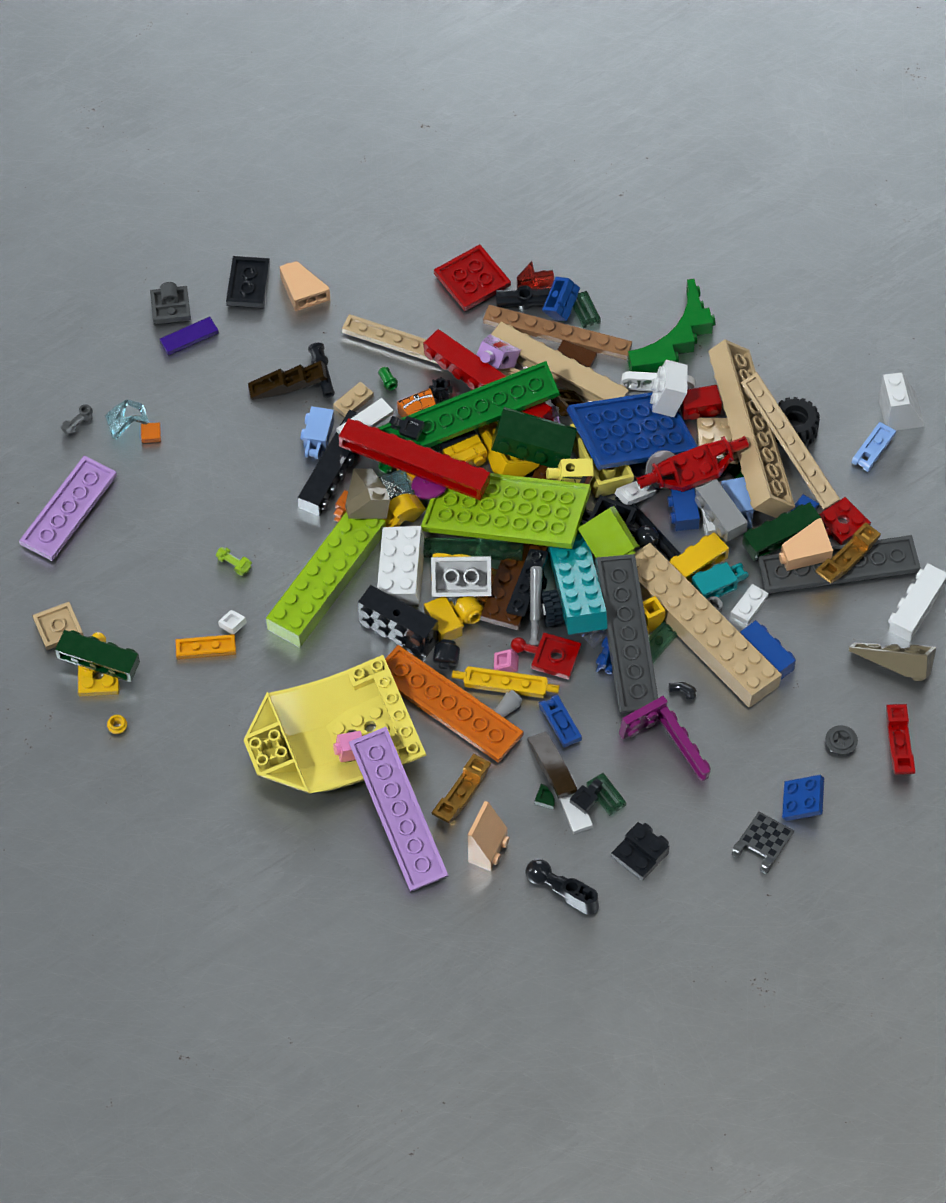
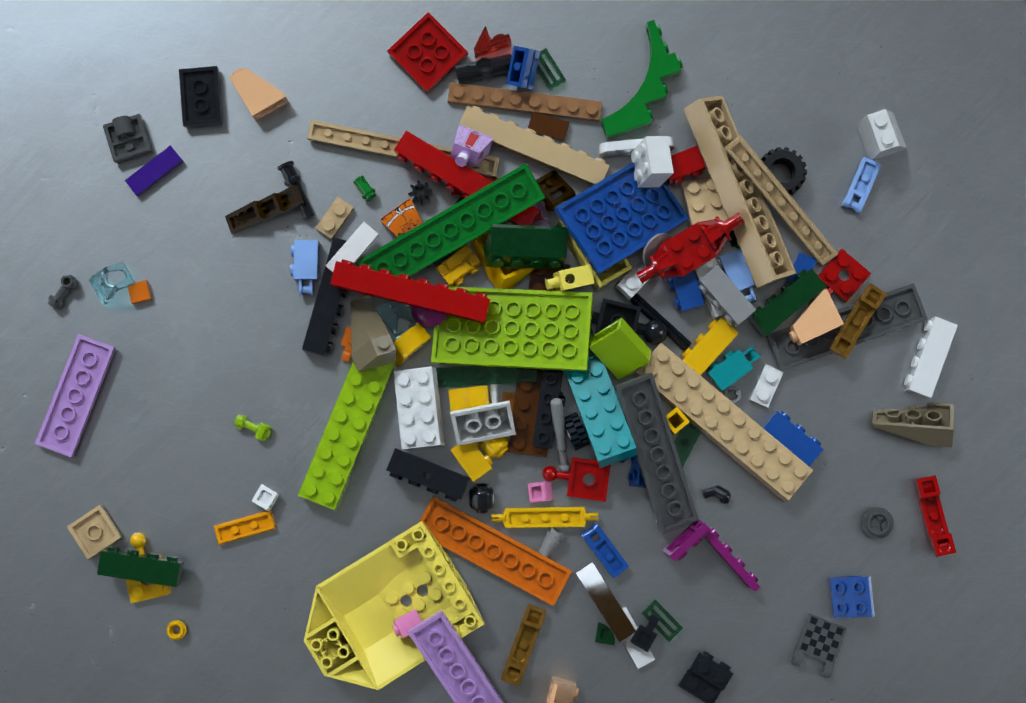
camera: 10 degrees left, 25 degrees up
black plate [389,416,425,441] -> none

